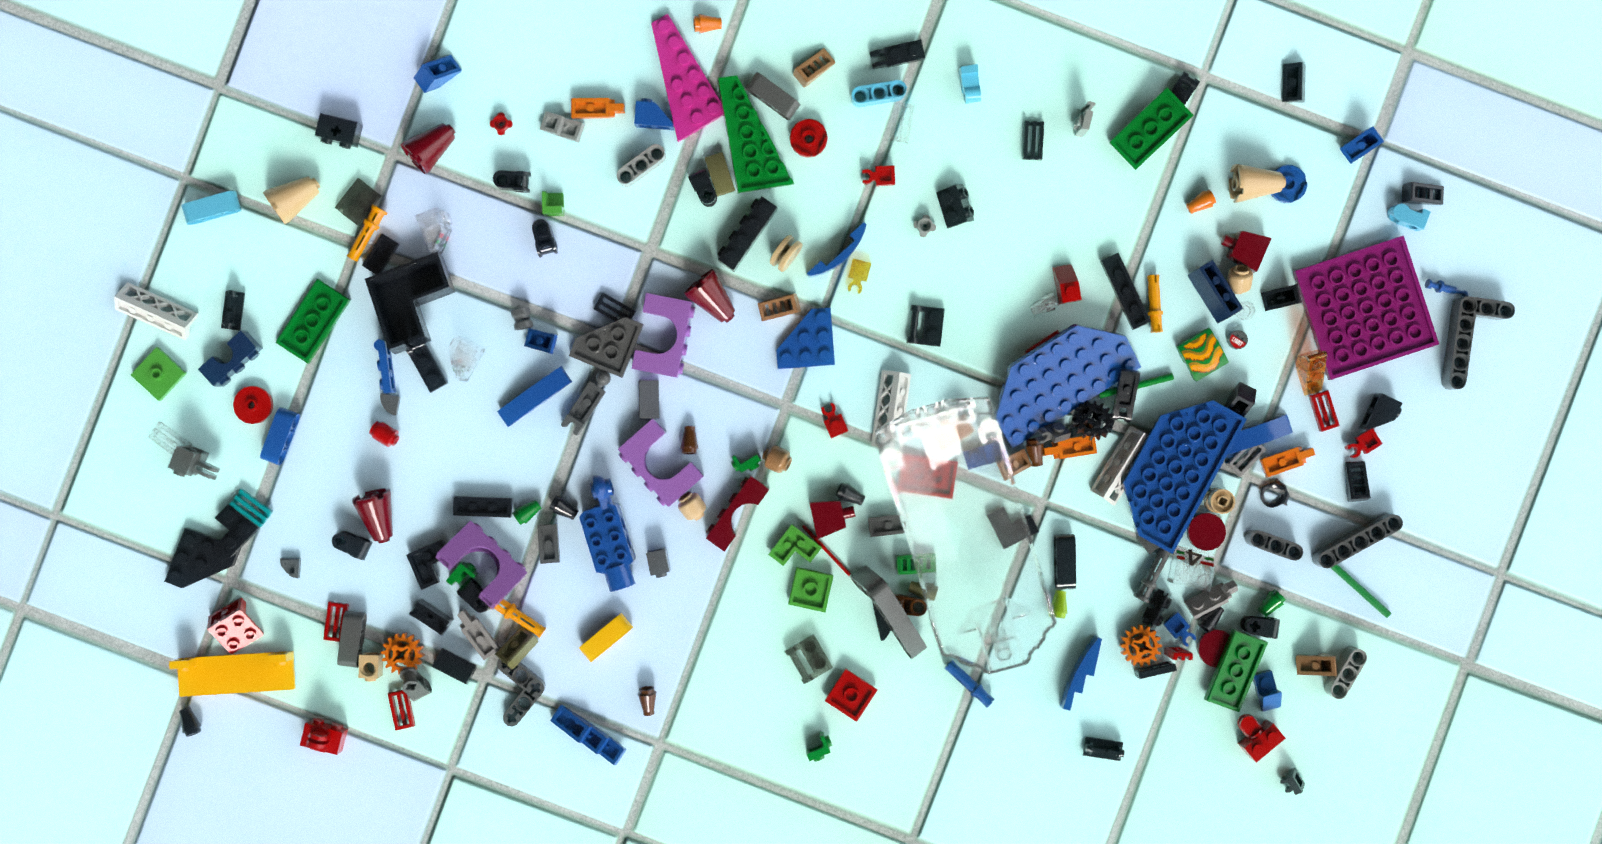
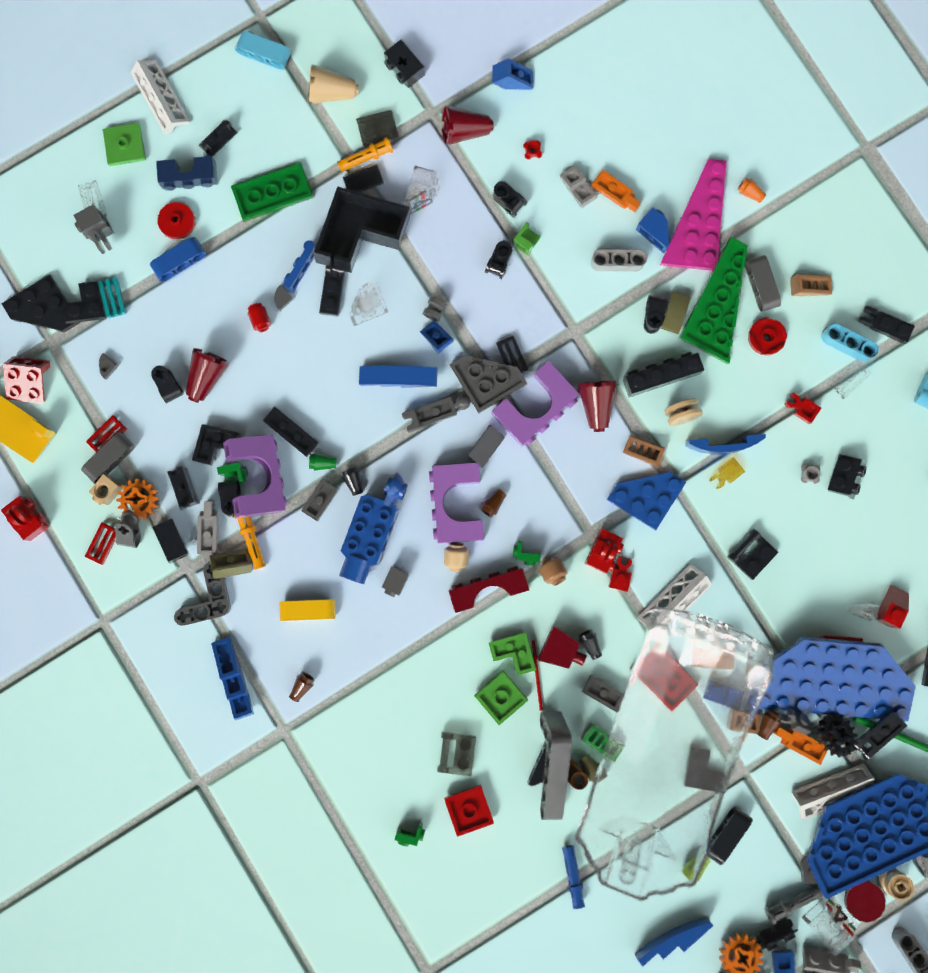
camera: 40 degrees right, 5 degrees down
none -> red brick [584,528,624,574]

